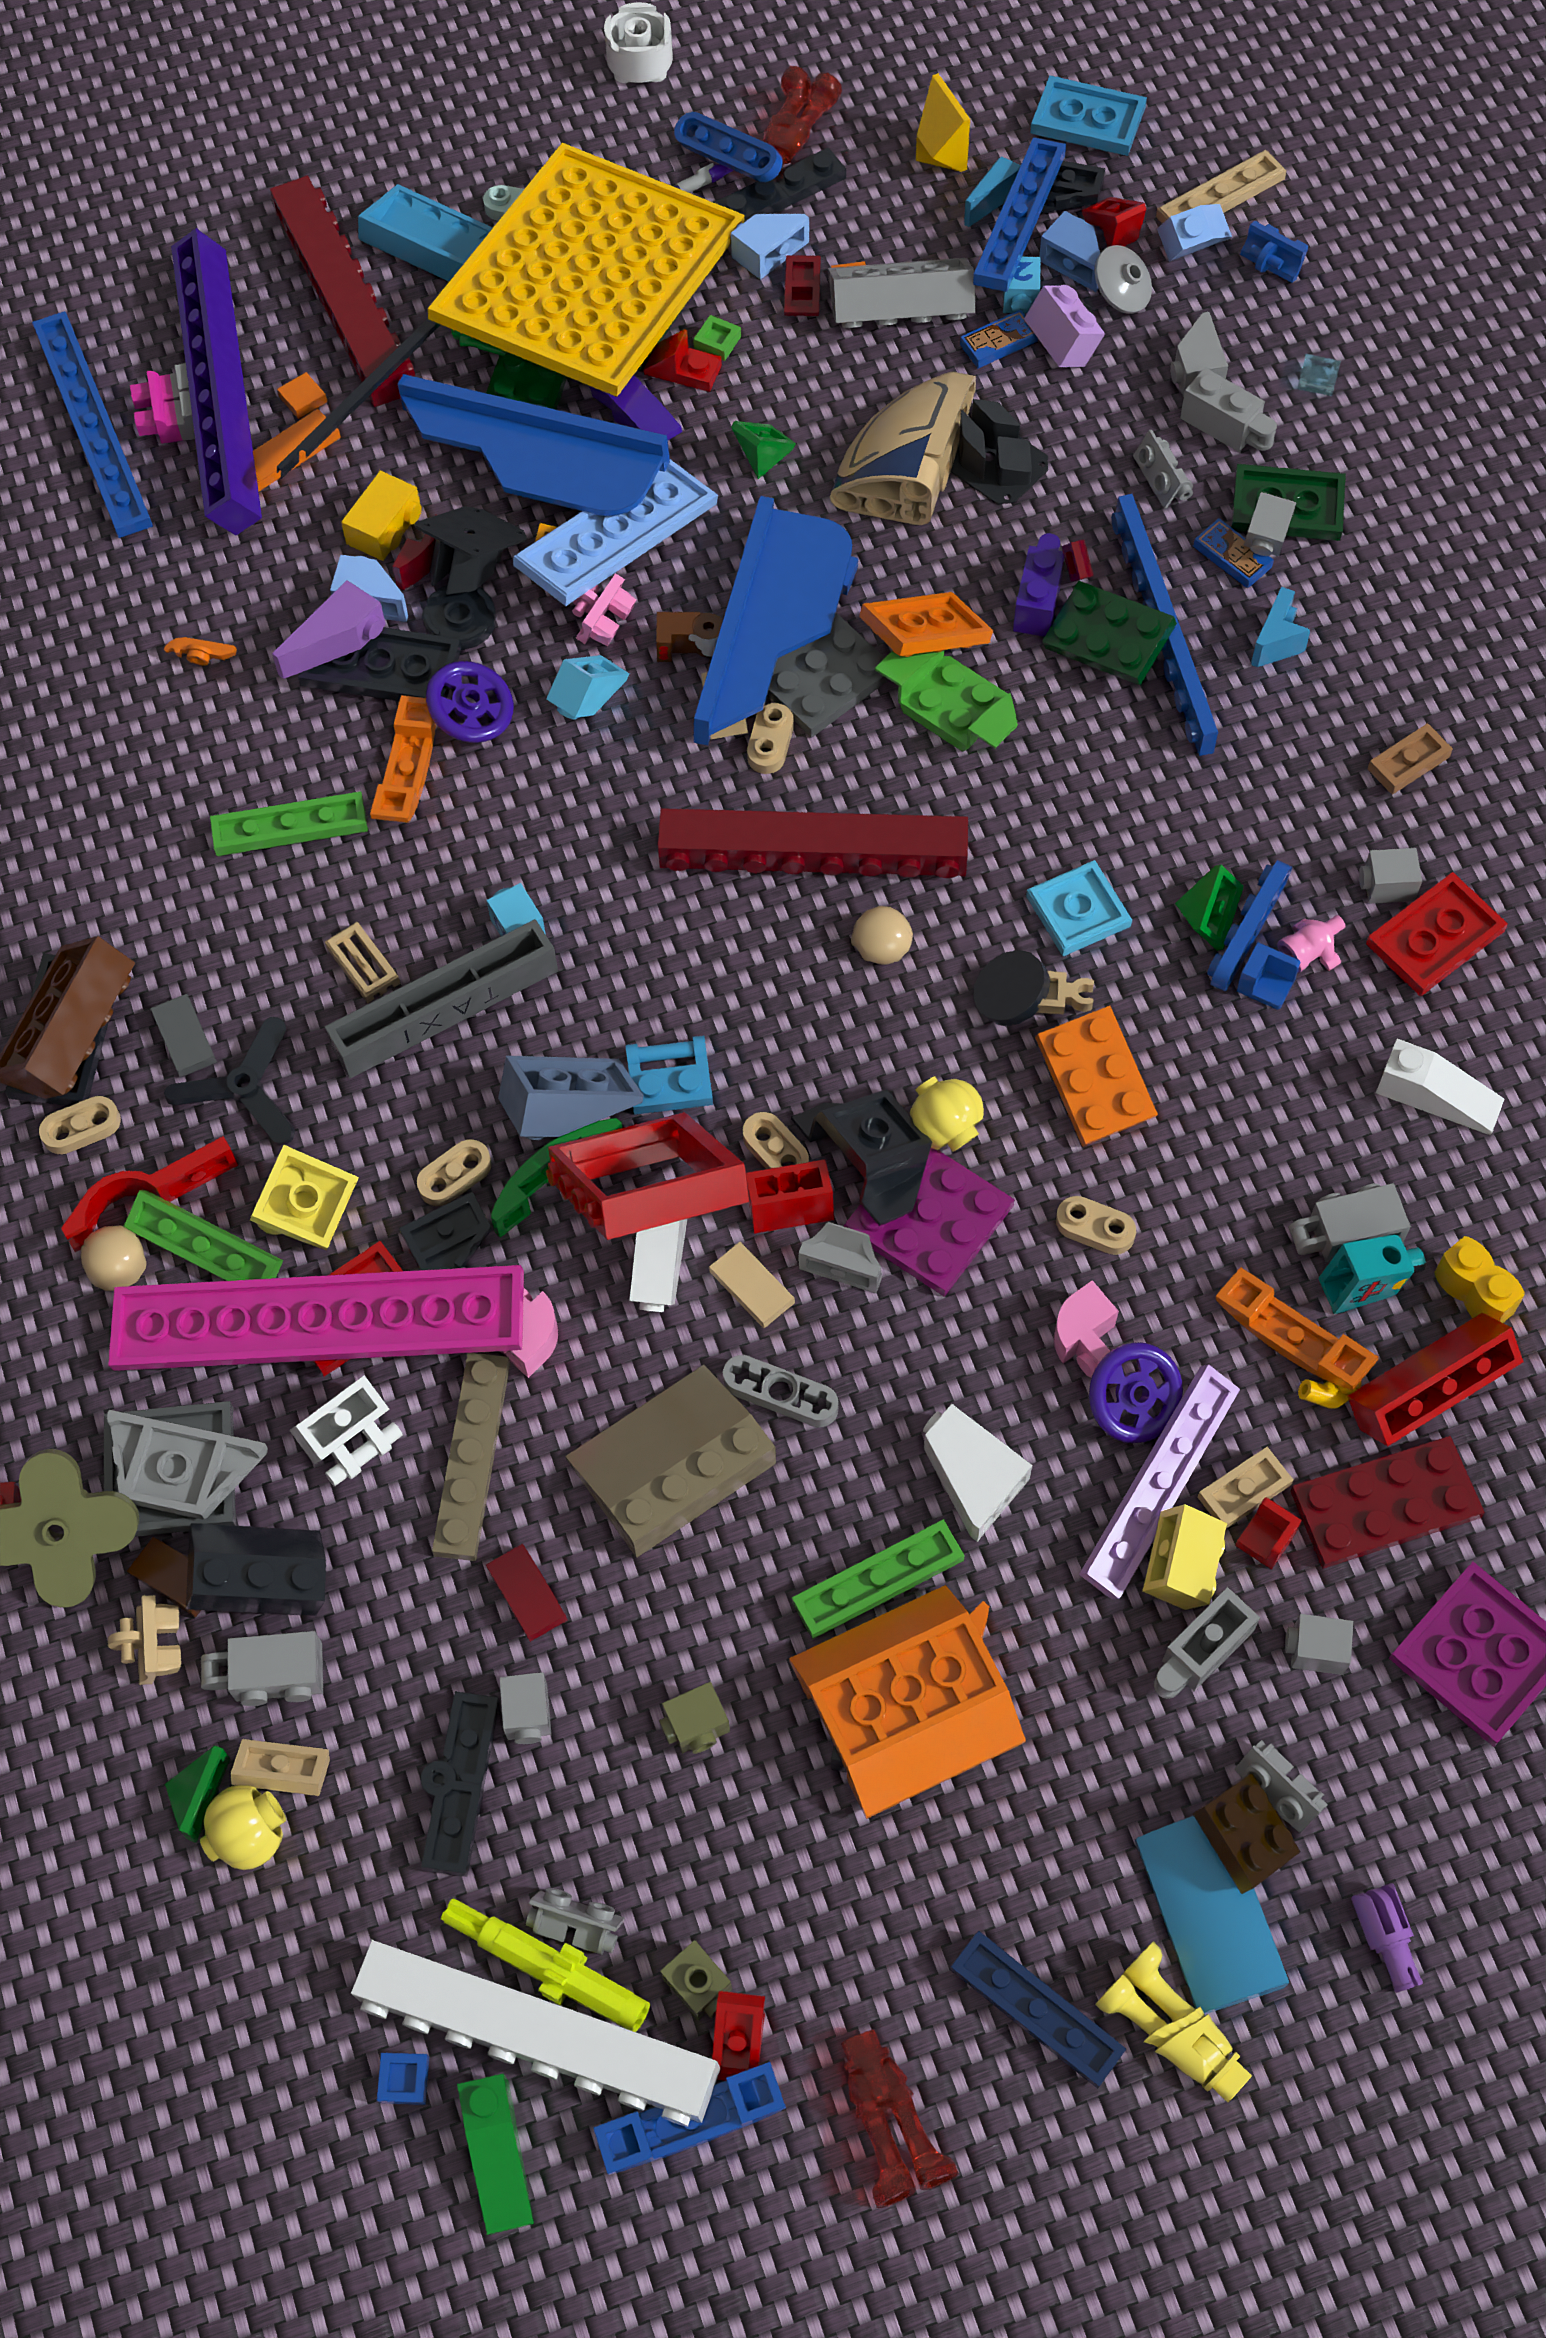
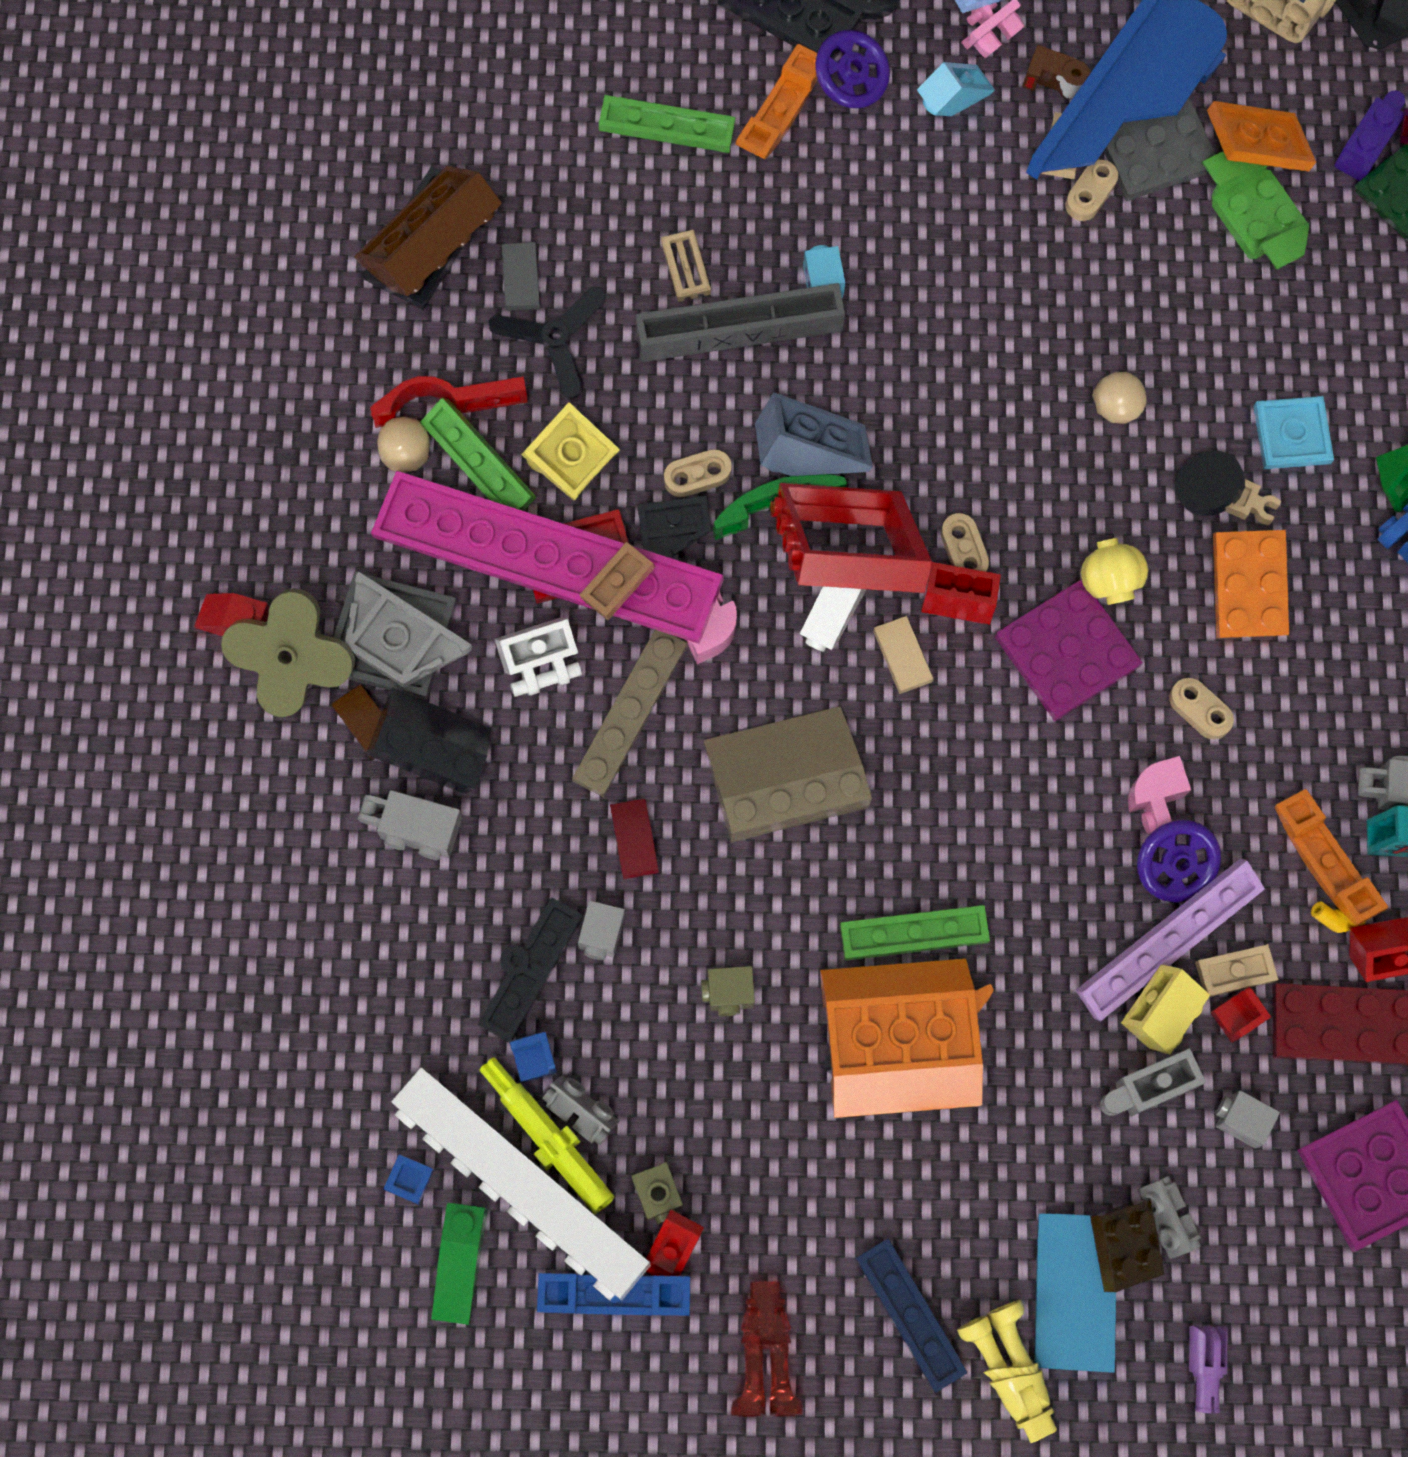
camera: 15 degrees right, 10 degrees up
tan plate [39,1096,121,1154] -> none
tan hips [108,1595,181,1685] -> none
green slope [165,1746,231,1842] -> none
light yellow plant [200,1785,286,1870] -> none
tan plate [231,1739,330,1796] -> none
dark azure plate [626,1035,713,1115] -> none
dark red brick [658,808,968,878] -> none
light grey beam [723,1355,838,1427] -> none
black piece [791,1089,932,1226] -> none
light grey slope [799,1222,882,1293] -> none
white slope [923,1404,1032,1542] -> none
none -> blue panel [510,1032,557,1083]
none -> medium nougat plate [580,542,655,620]

